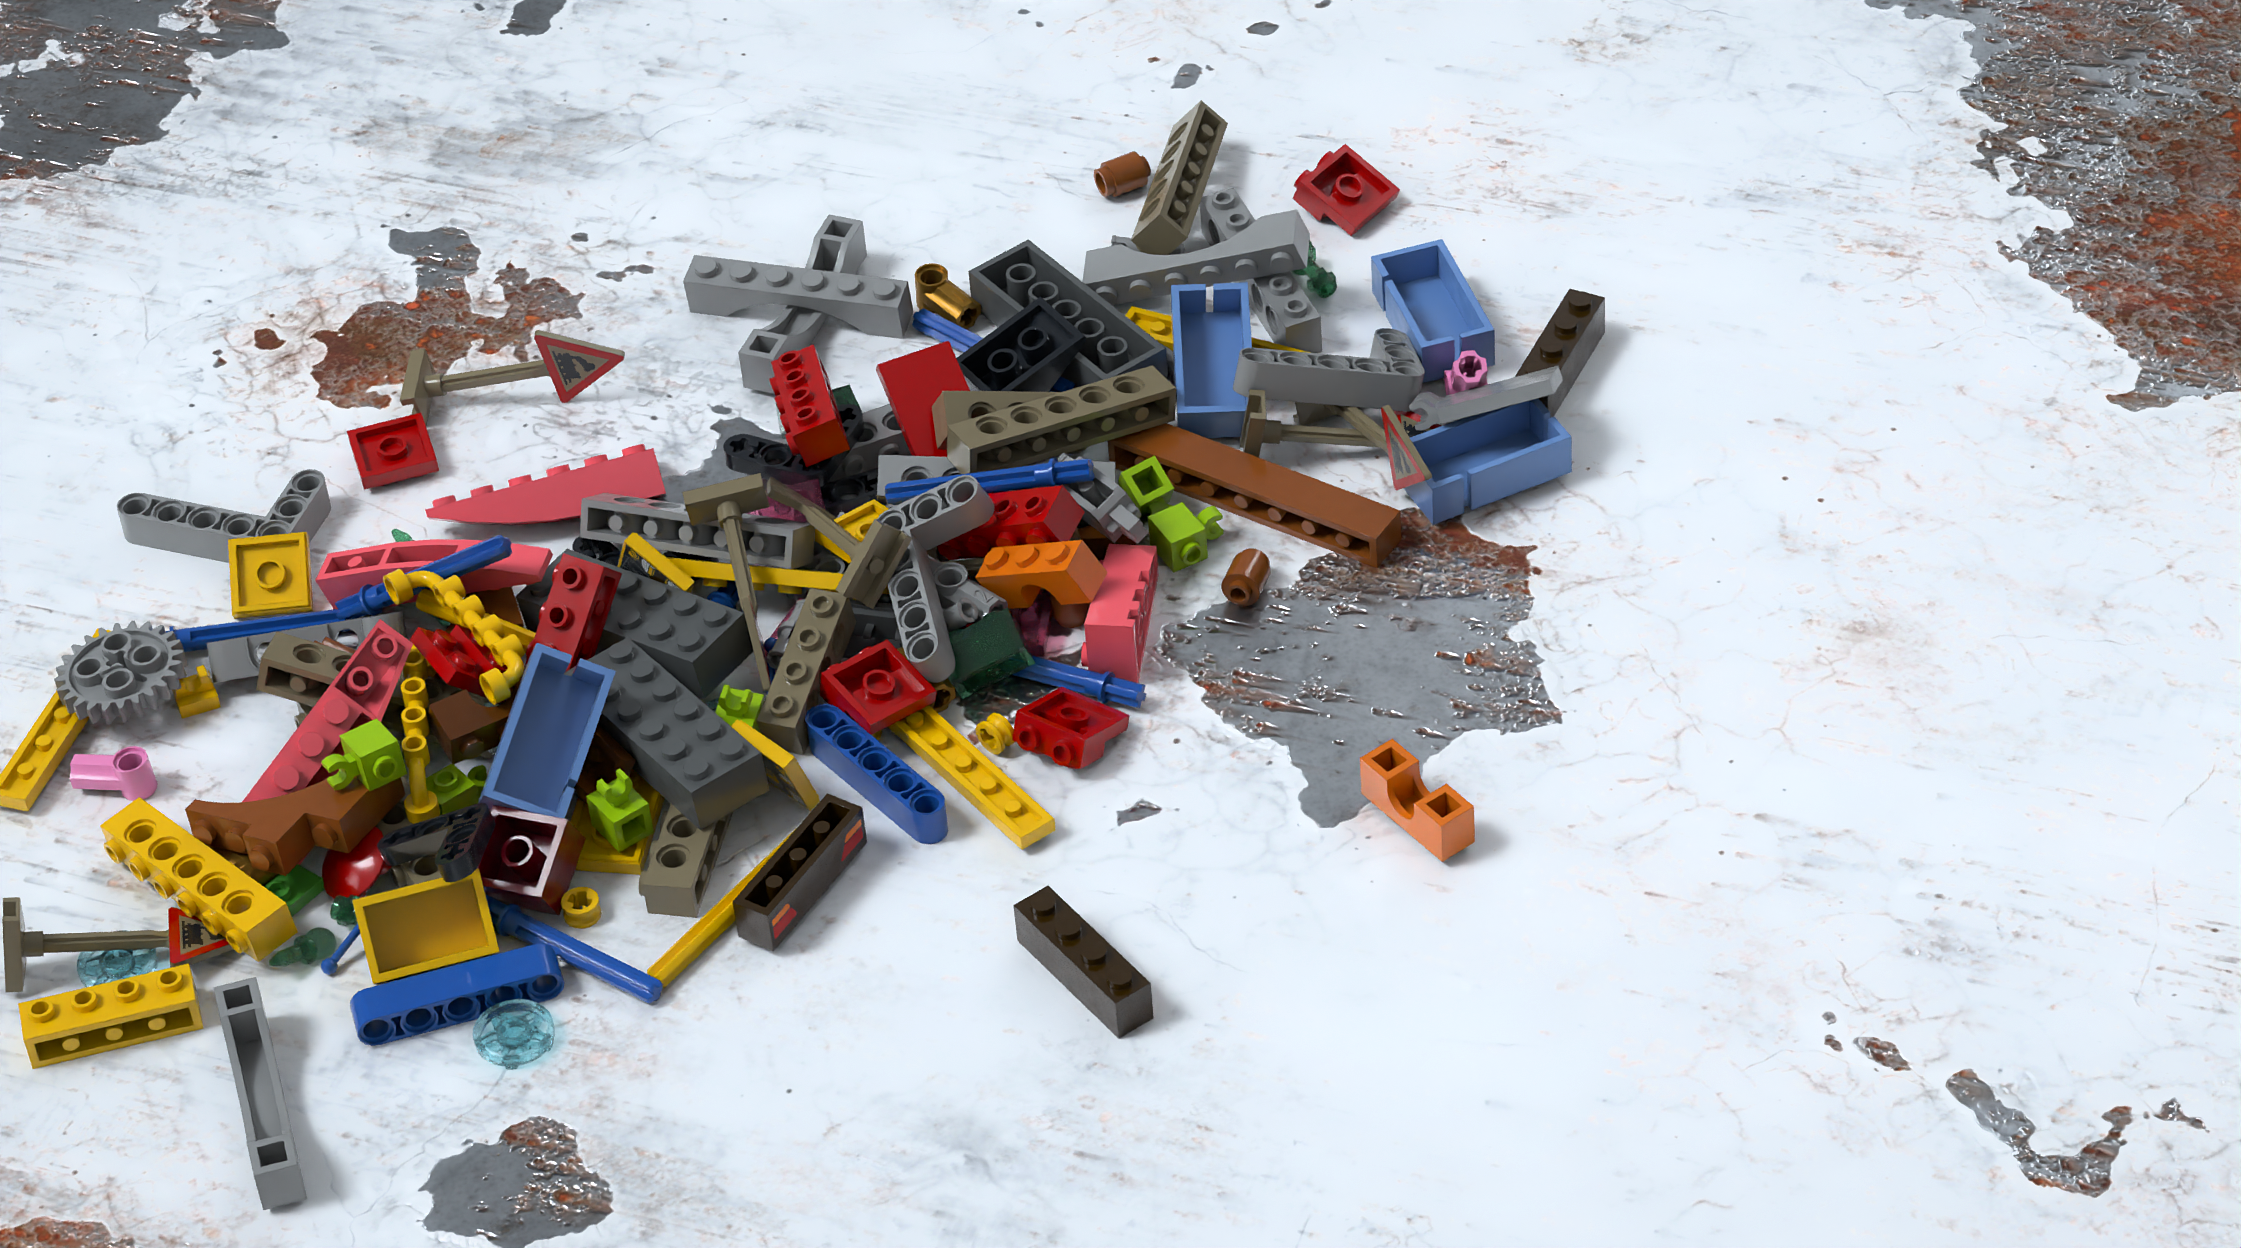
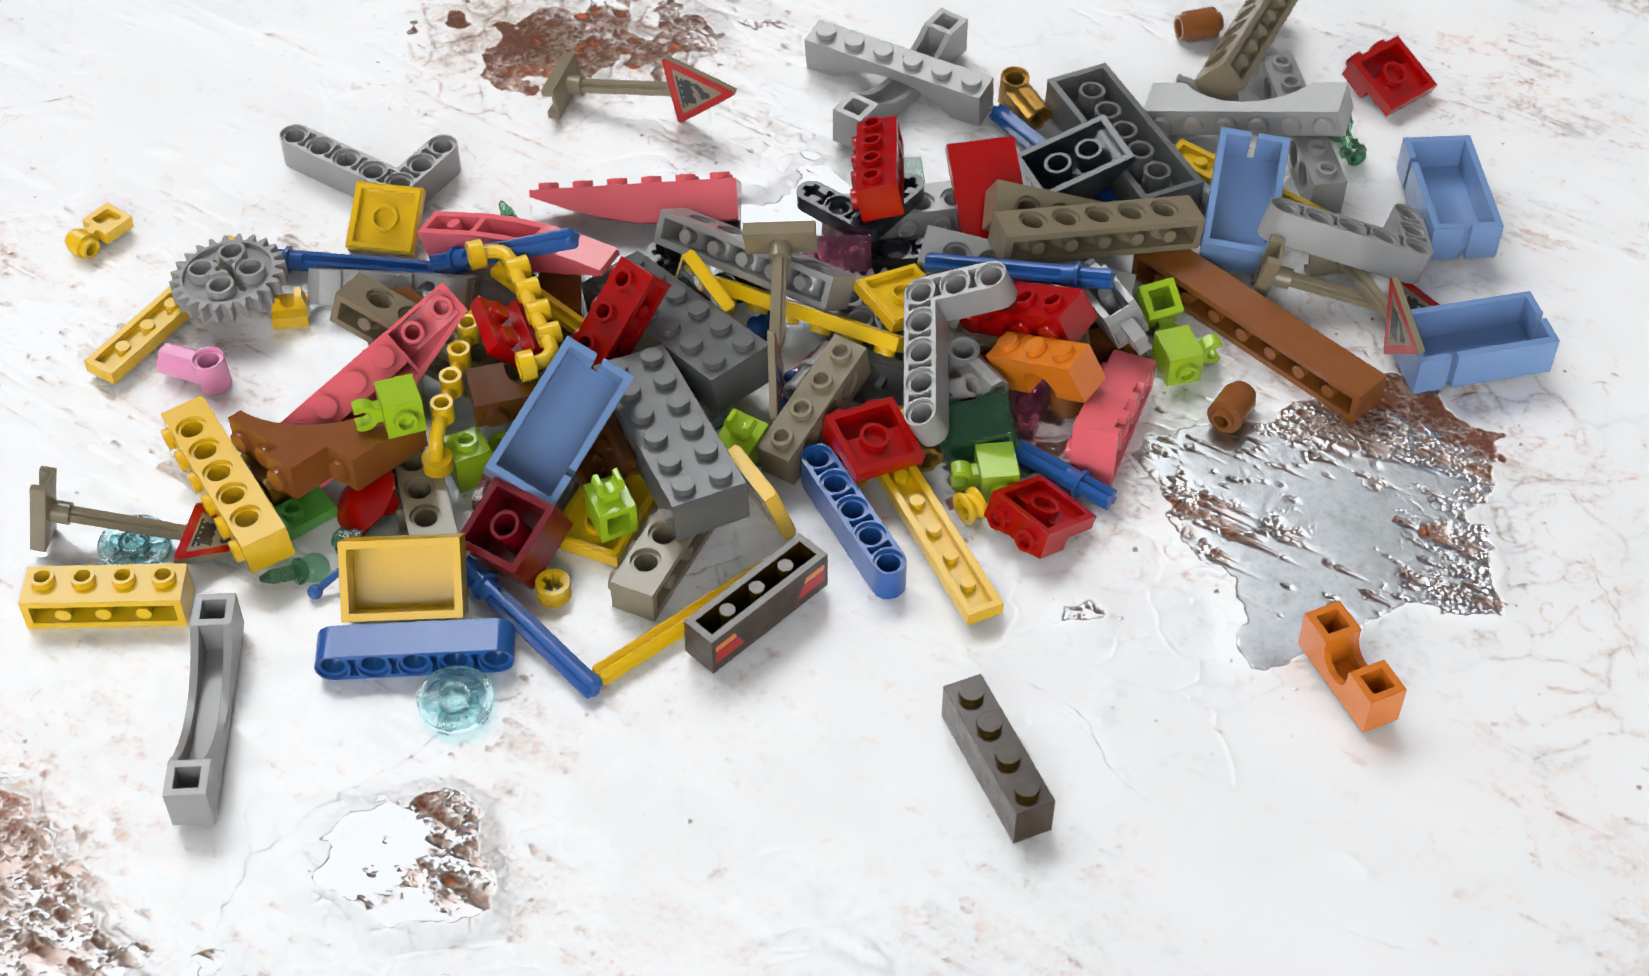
camera: 10 degrees right, 5 degrees up
red plate [347,413,439,490] -> none
black beam [377,803,496,882] -> none
dark tan piece [767,477,913,609] -> none
light grey tile [1409,366,1563,431] -> none
bright pink piece [1444,350,1488,395] -> none
dark brown brick [1515,288,1605,418] -> none
none -> lime brick [950,441,1020,503]

